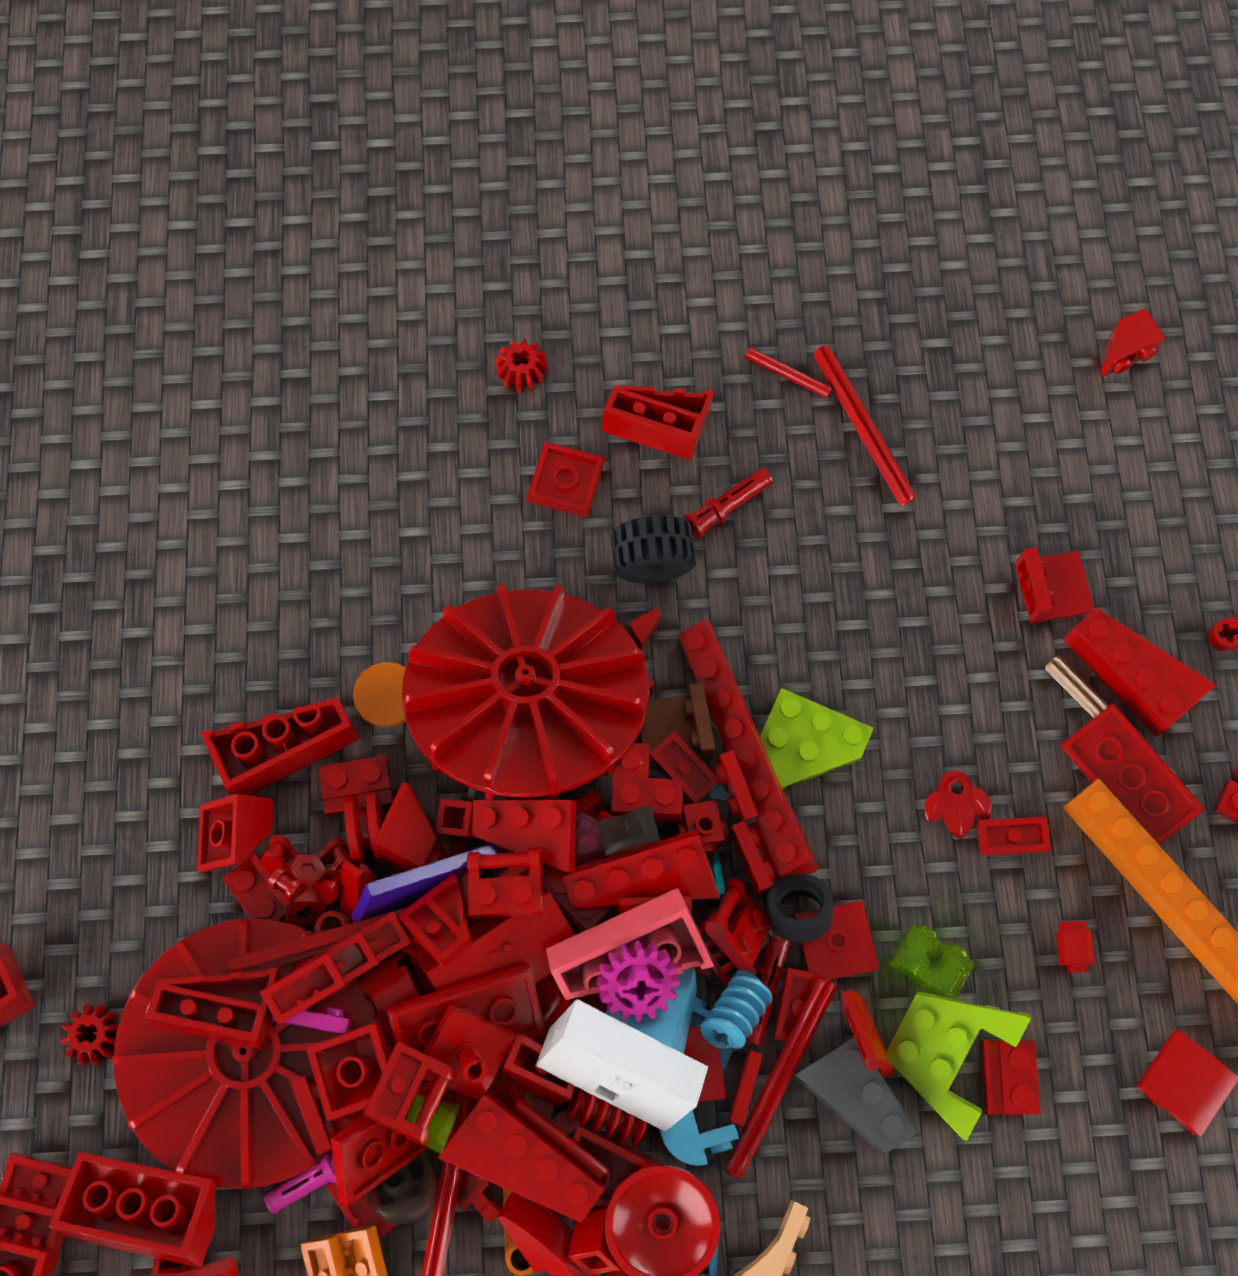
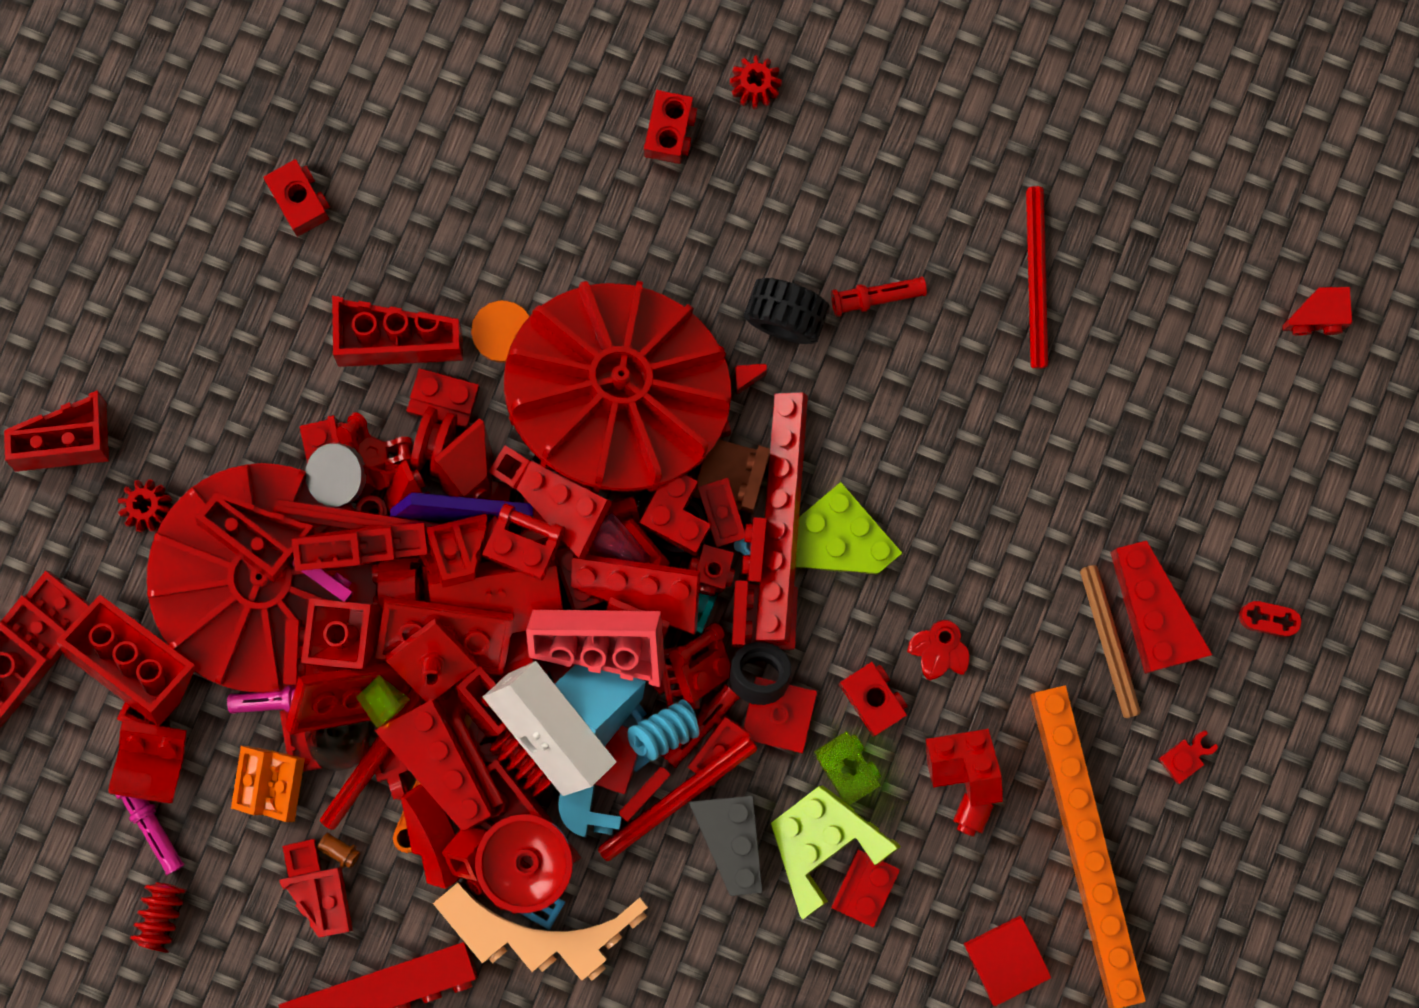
camera: 25 degrees right, 10 degrees up
red slope [197,794,275,873] -> none
red plate [362,1042,458,1145] -> none
red tile [527,442,605,518] -> none
dark pink gear [597,941,680,1023] -> none
clear smoke panel [598,806,660,855] -> none
red wedge [602,385,715,461] -> none
red bar [744,347,833,399] -> none
red slope [841,990,893,1078] -> none
red plate [976,816,1051,856] -> none
red bracket [1014,547,1094,623] -> none
red tile [1059,703,1206,845] -> none
none -> red brick [263,159,330,237]
none -> tile [305,443,367,507]
none -> red brick [644,90,698,164]
none -> red brick [839,662,908,737]
none -> red brick [926,729,1003,807]

